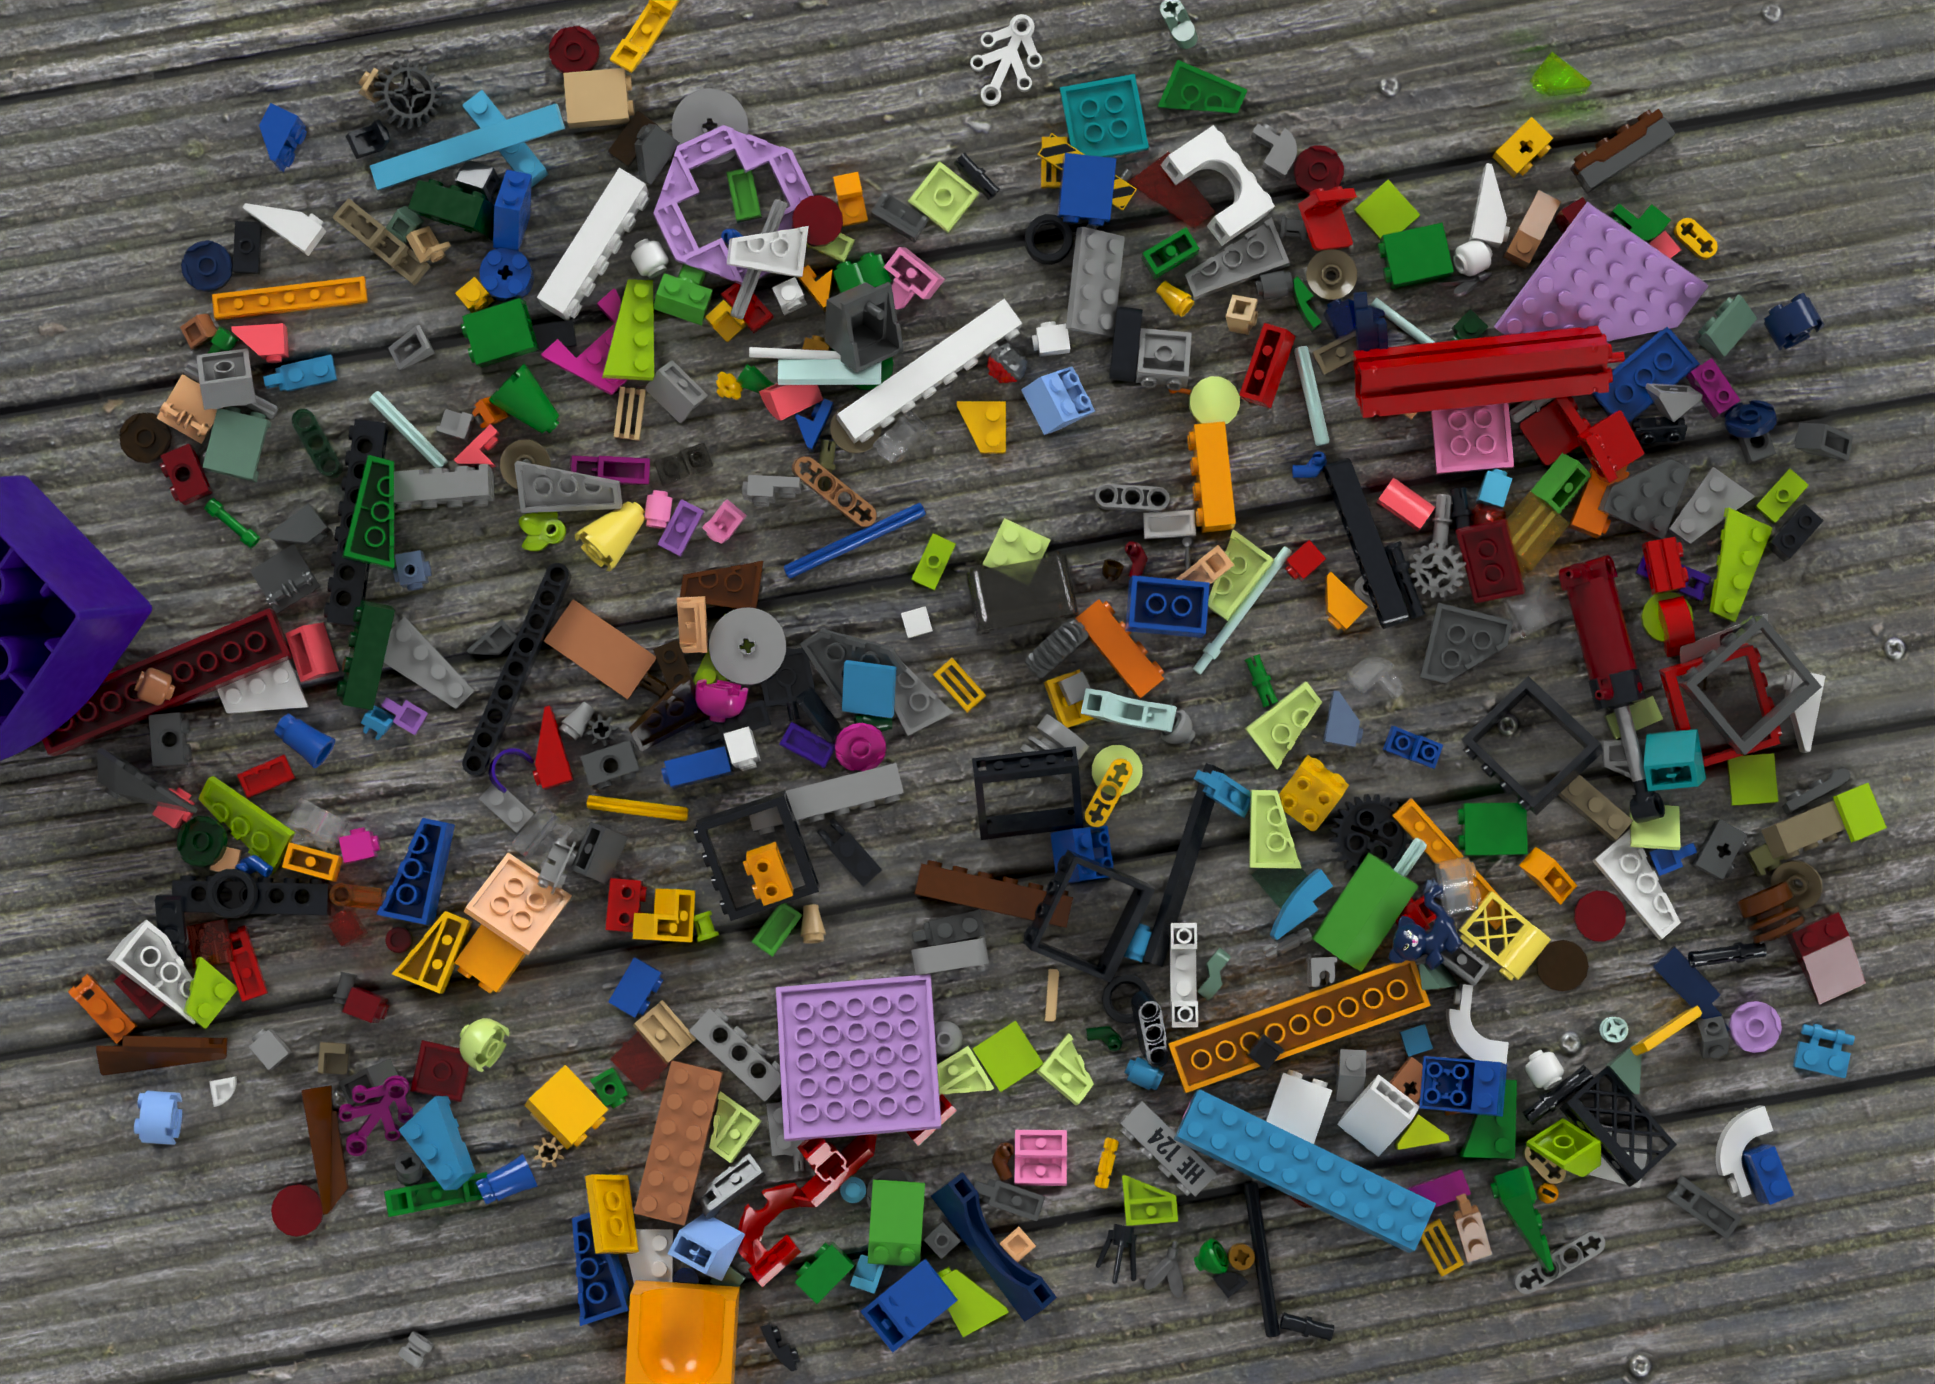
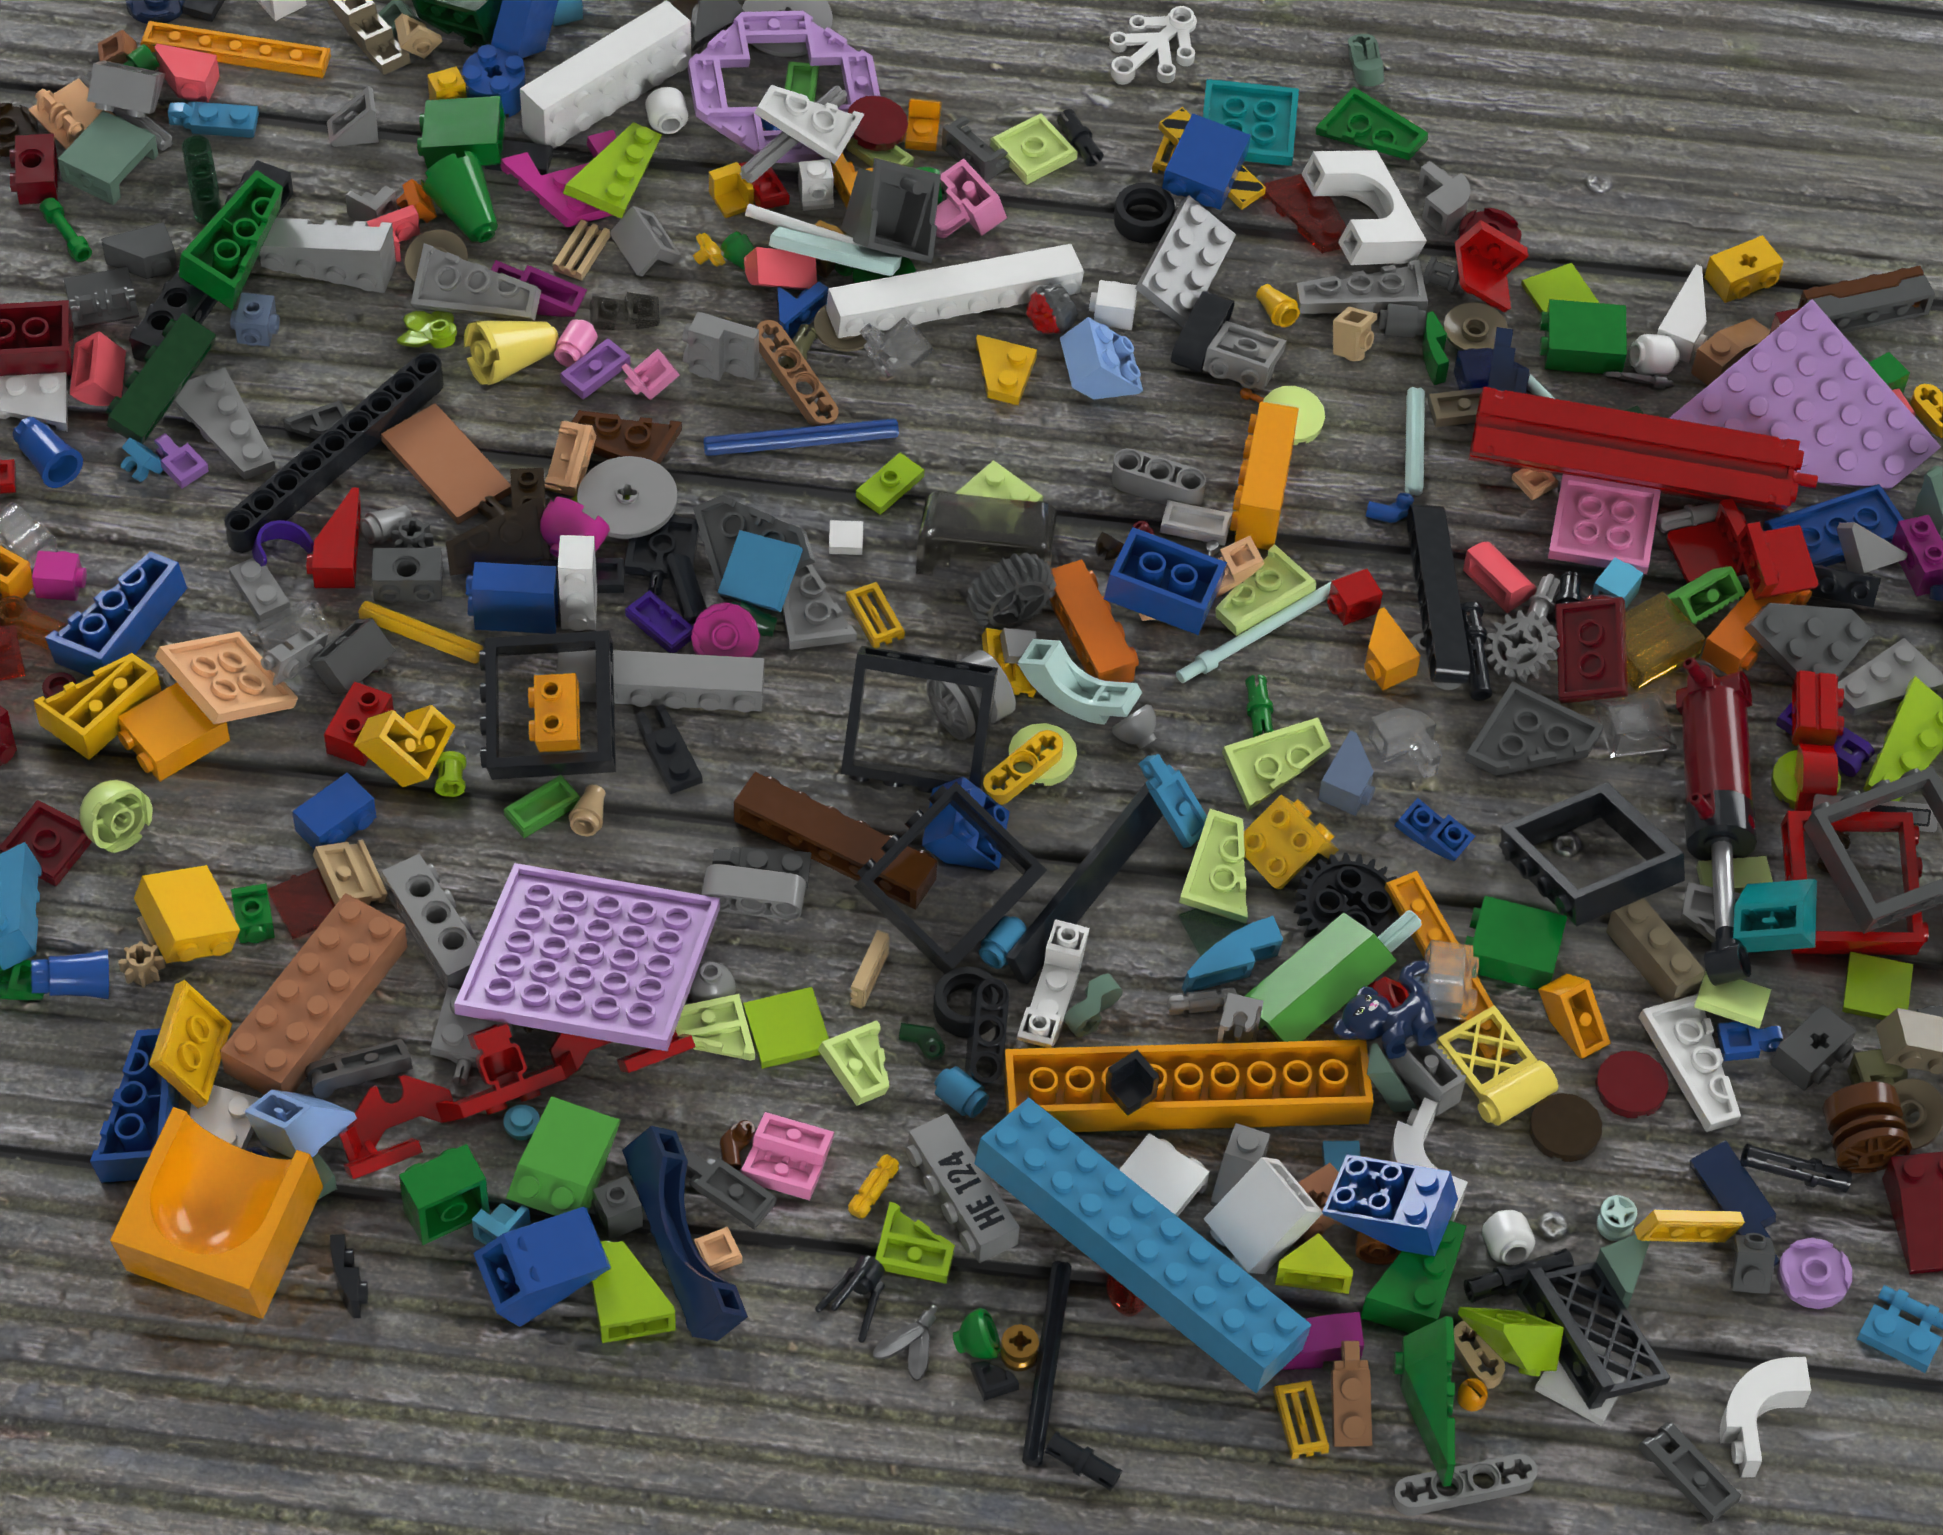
camera: 15 degrees right, 30 degrees down
light aqua axle [369,391,448,468] -> none
bright green brick [654,264,713,326] -> none
yellowish green wing [709,1091,762,1163] -> none
green brick [1141,227,1200,280] -> none
red brick [1239,323,1296,409] -> none
clear neon green slope [1530,52,1592,96] -> none
blue brick [1742,1144,1794,1205] -> none

